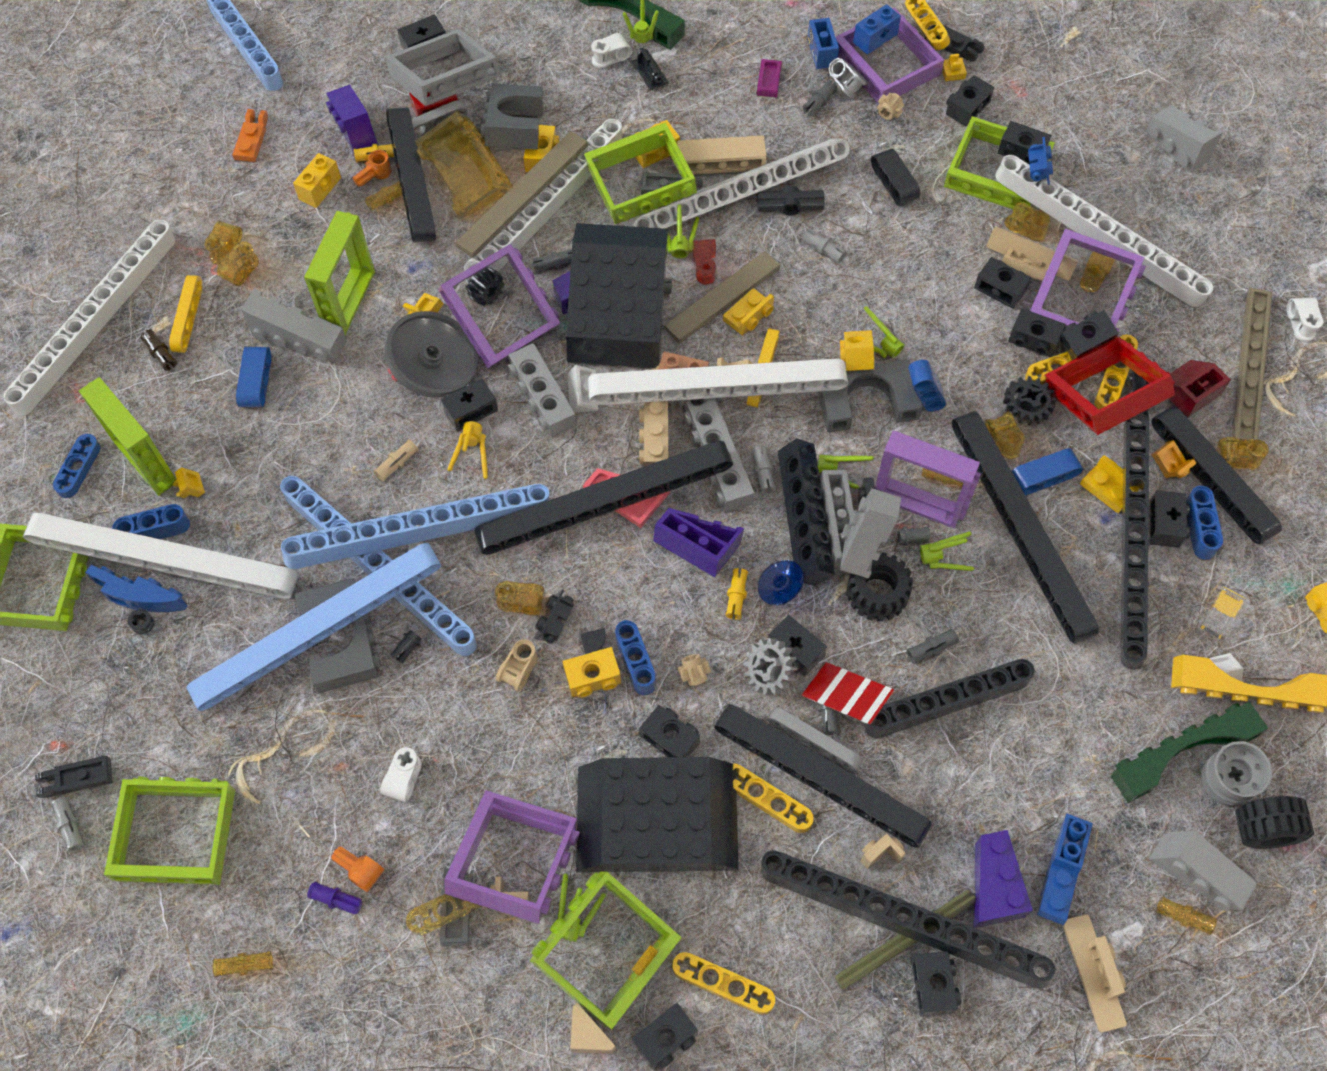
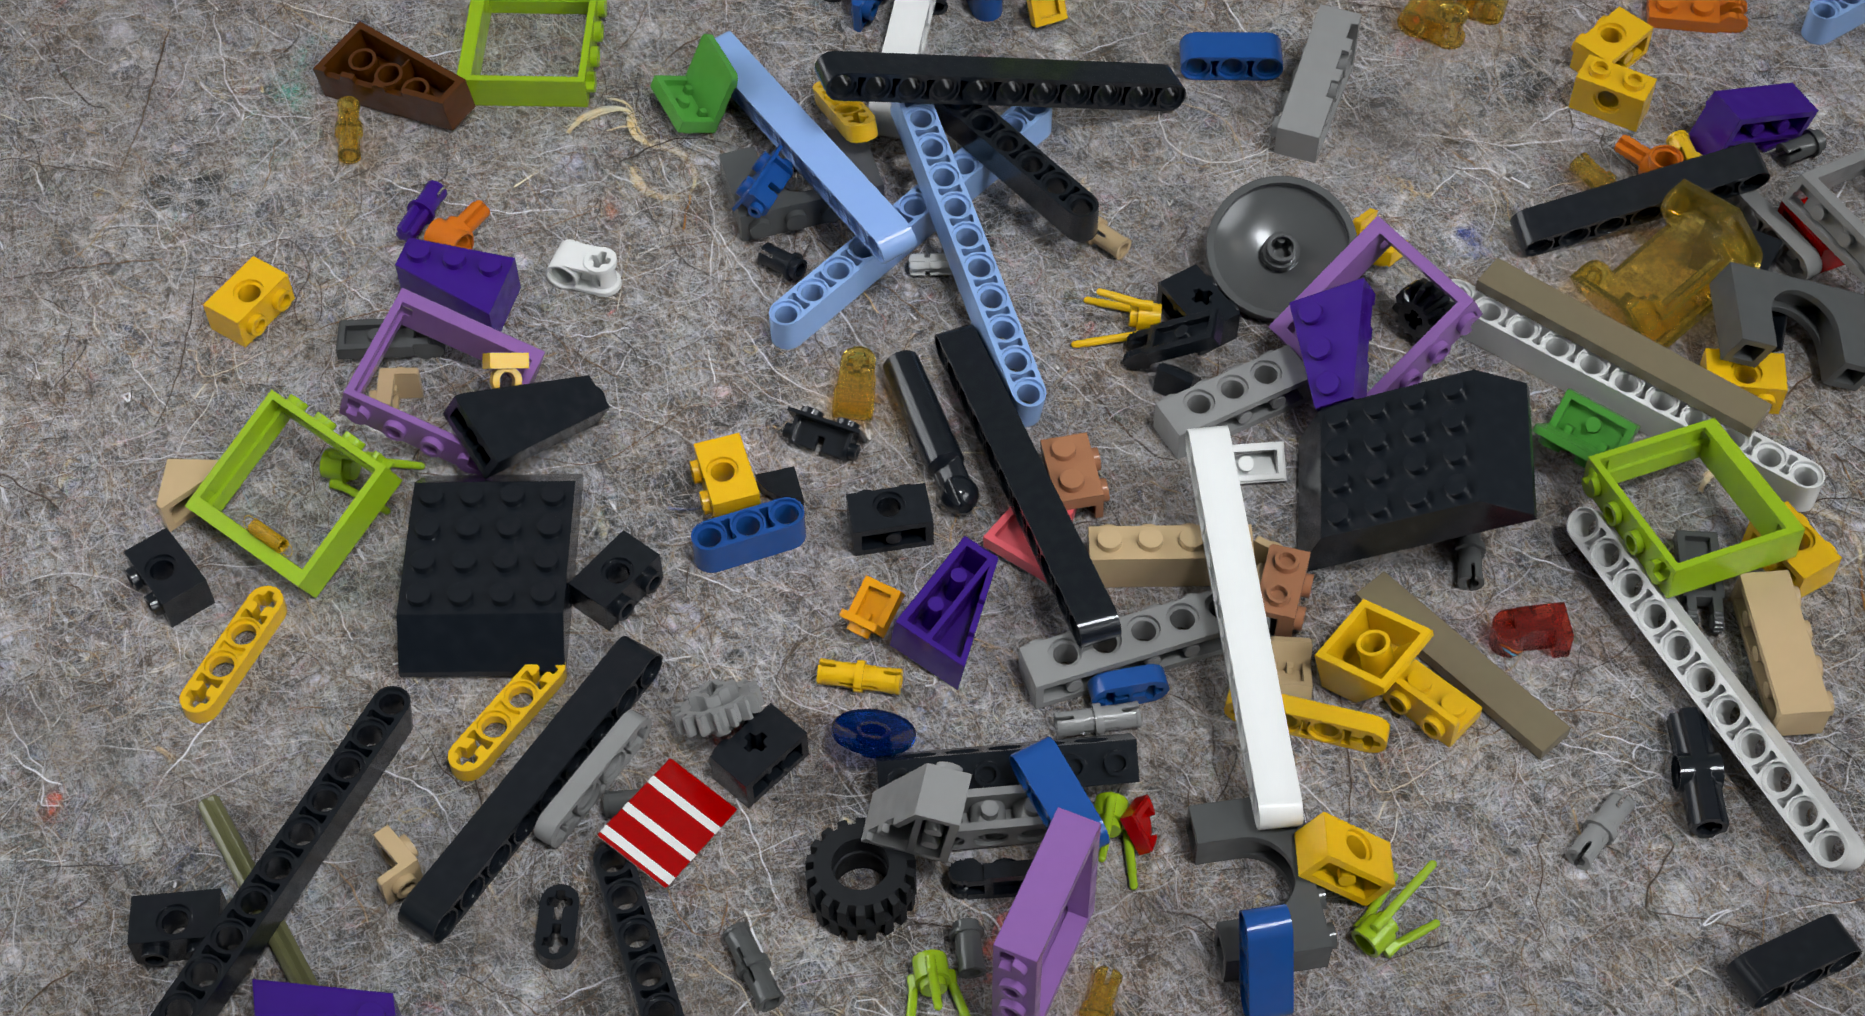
camera: 90 degrees right, 10 degrees down
lime window [304,211,375,336] -> none
clear yellow beam [406,894,481,935] -> none
tan piece [496,639,538,692] -> none
lime plant [665,204,699,259] -> none
tan gear [678,654,711,686] -> none
none -> yellow brick [203,256,295,348]
none -> reddish brown wedge [313,21,476,131]
none -> dark purple wedge [395,237,521,332]
none -> black slope [443,375,610,479]
none -> yellow tile [482,353,529,389]
none -> black beam [535,884,582,970]
none -> bright green bracket [650,34,738,134]
none -> blue hinge [732,144,793,218]
none -> yellow beam [813,81,878,143]
none -> black beam [814,51,1186,111]
none -> light orange bracket [839,575,905,640]
none -> black brick [846,483,934,556]
none -> black piece [883,350,979,515]
none -> black beam [934,104,1099,242]
none -> blue beam [1009,736,1110,849]
none -> nougat bracket [1040,432,1110,518]
none -> blue beam [1087,664,1169,706]
none -> red tile [1120,794,1157,856]
none -> black hinge [1123,308,1225,371]
none -> black slope [1153,362,1201,396]
none -> dark purple wedge [1289,278,1376,412]
none -> yellow slope [1314,599,1434,703]
none -> bright green bracket [1532,388,1641,468]
none -> yellow brick [1570,6,1654,72]
none -> dark grey pin [1775,128,1826,166]

